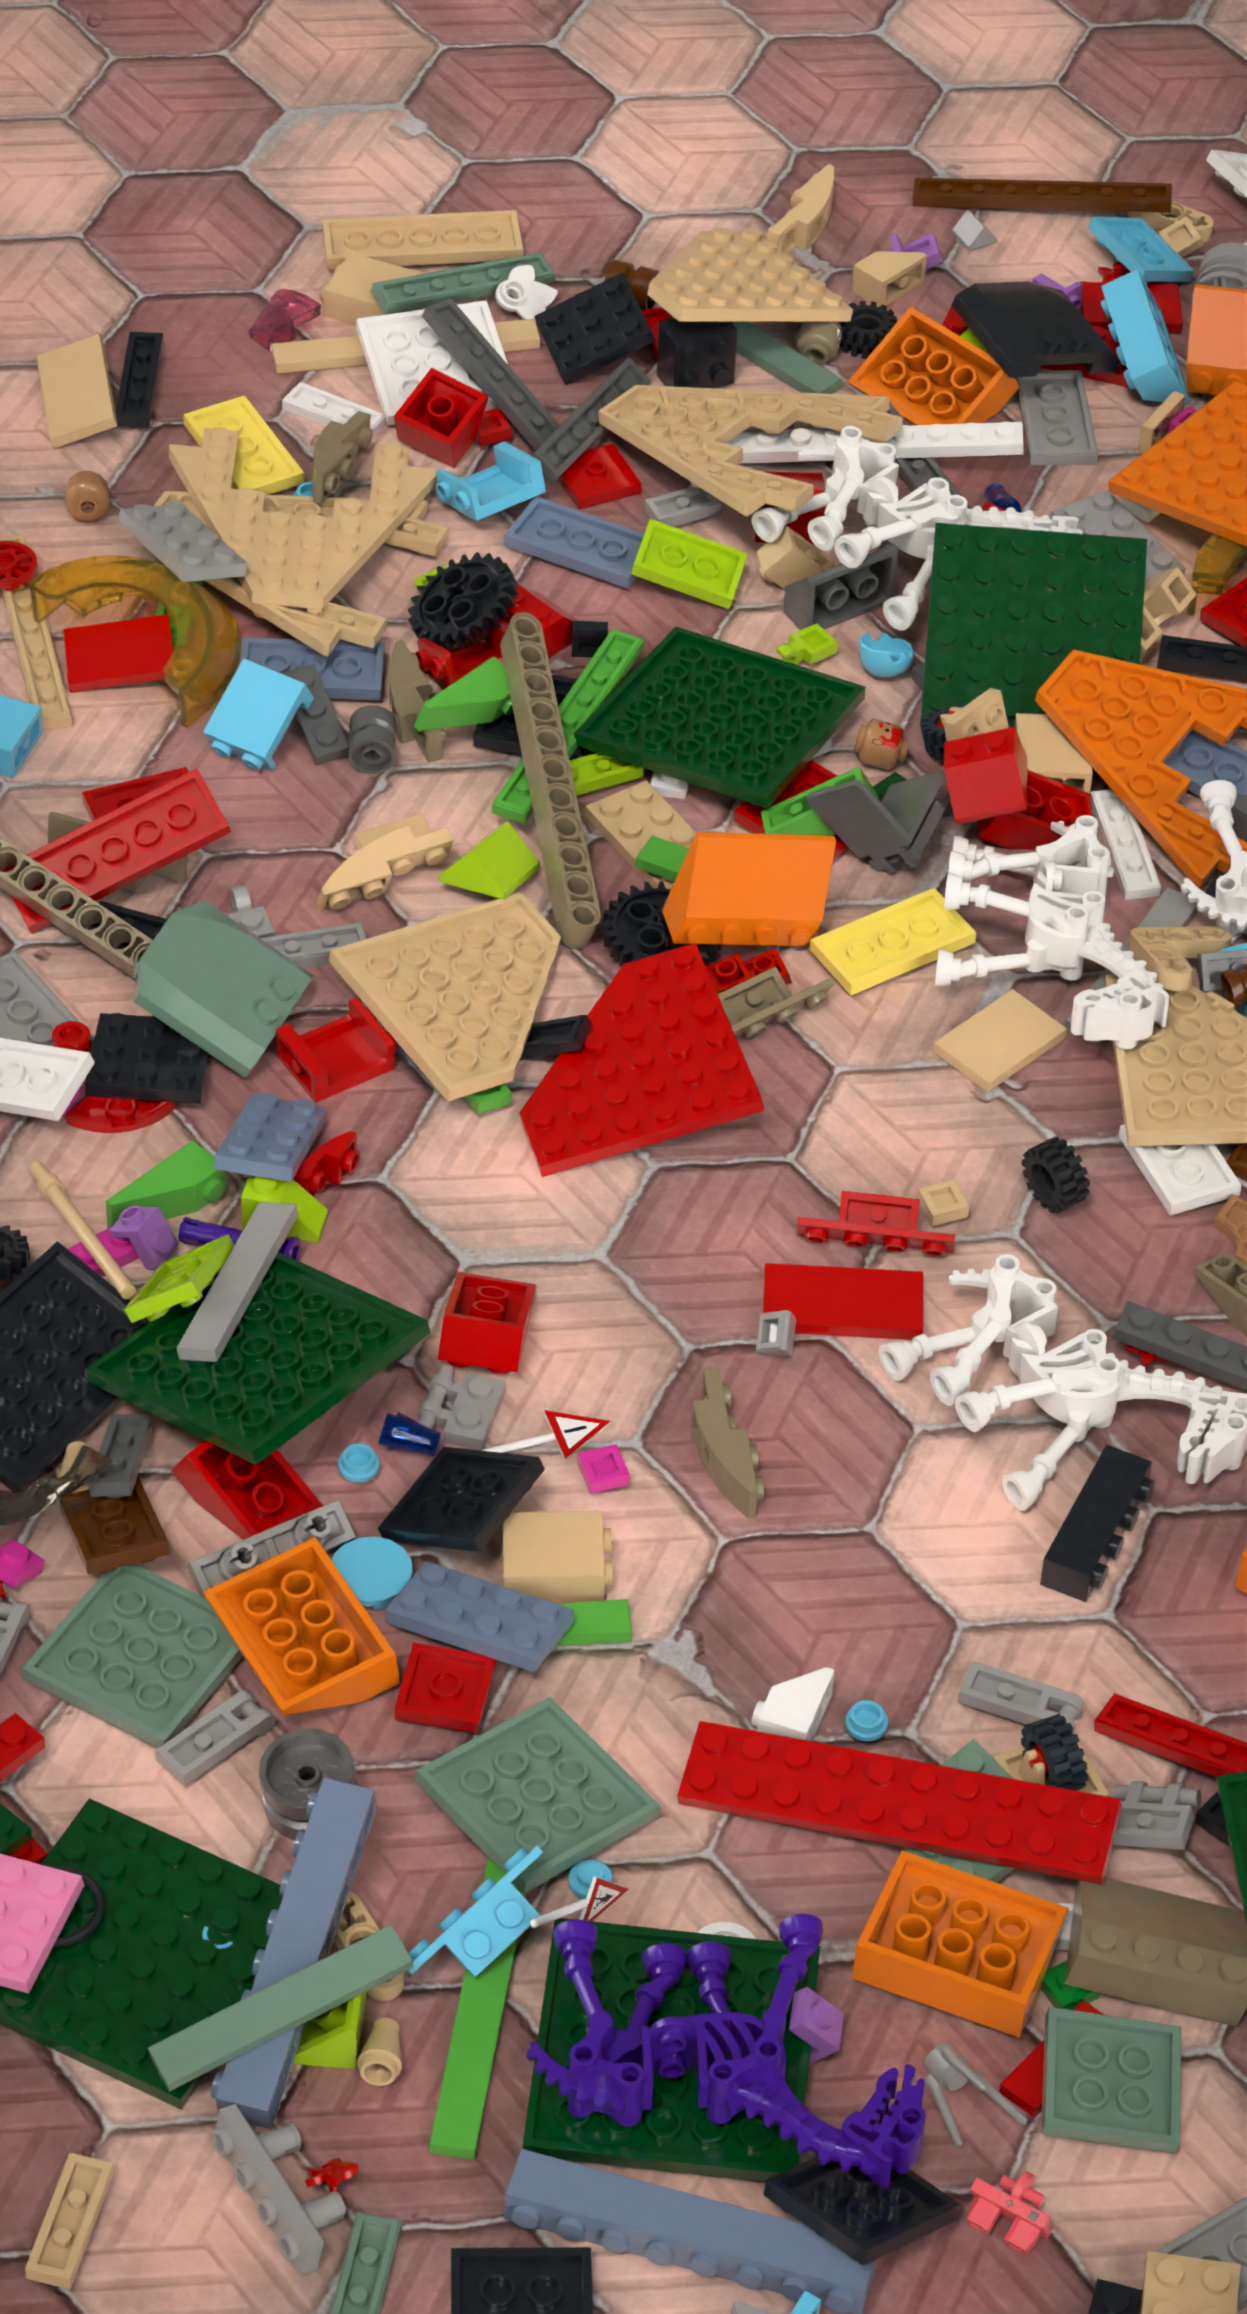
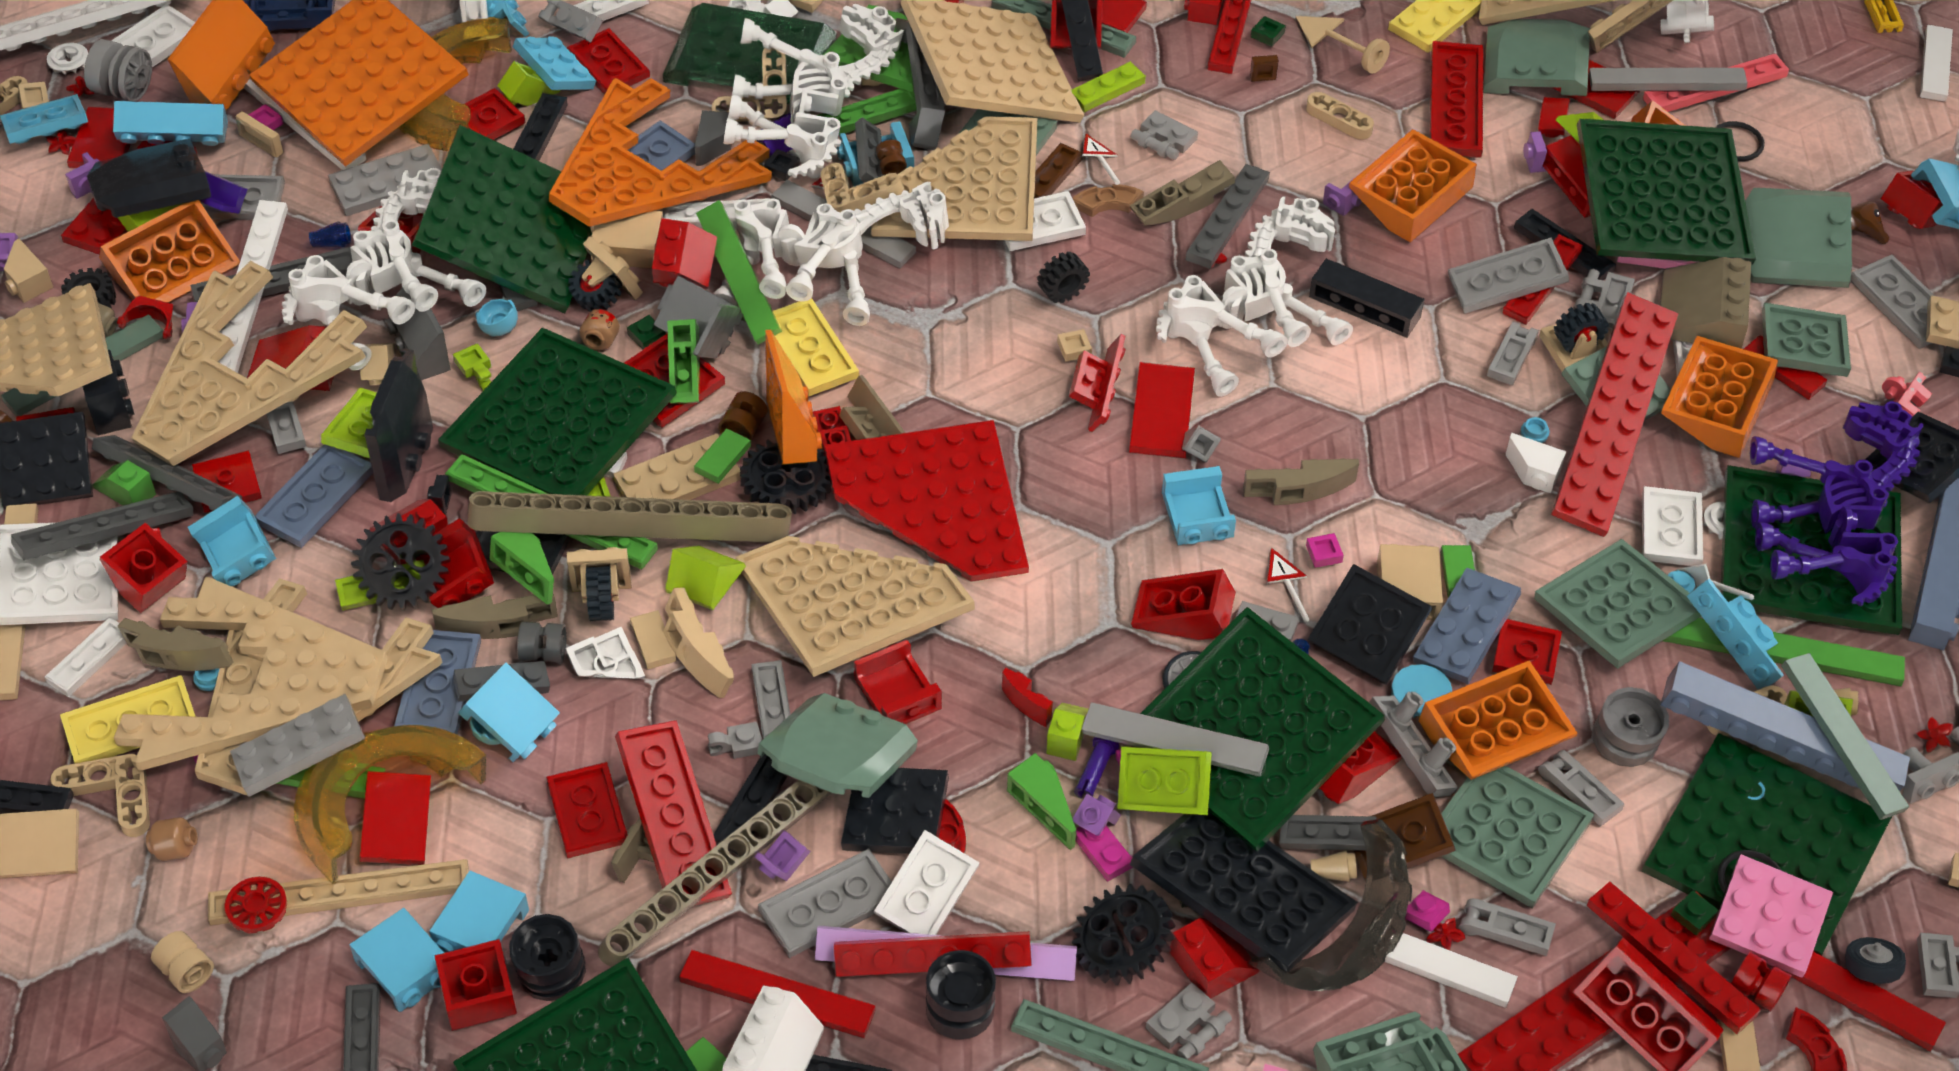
camera: 85 degrees left, 5 degrees up
tan bar [28,1160,136,1299] -> none
red tile [52,1021,91,1052] -> none
sand blue plate [214,1093,327,1182] -> none
black tile [520,1015,592,1060] -> none
light grey plant [924,2043,1028,2147] -> none
tan tile [933,989,1067,1092] -> none
none -> tan beam [50,754,150,837]
none -> bright green slope [92,460,156,505]
none -> red helmet [117,296,173,340]
none -> dark purple panel [199,170,248,214]
none -> black wedge [365,349,433,502]
none -> white slope [566,627,645,679]
none -> plate [567,547,632,621]
none -> bright green tile [696,200,782,345]
none -> medium lavender bracket [754,830,811,881]
none -> medium azure panel [1162,466,1236,545]
none -> light grey tile [1448,238,1569,314]
none -> white plate [1642,486,1703,566]

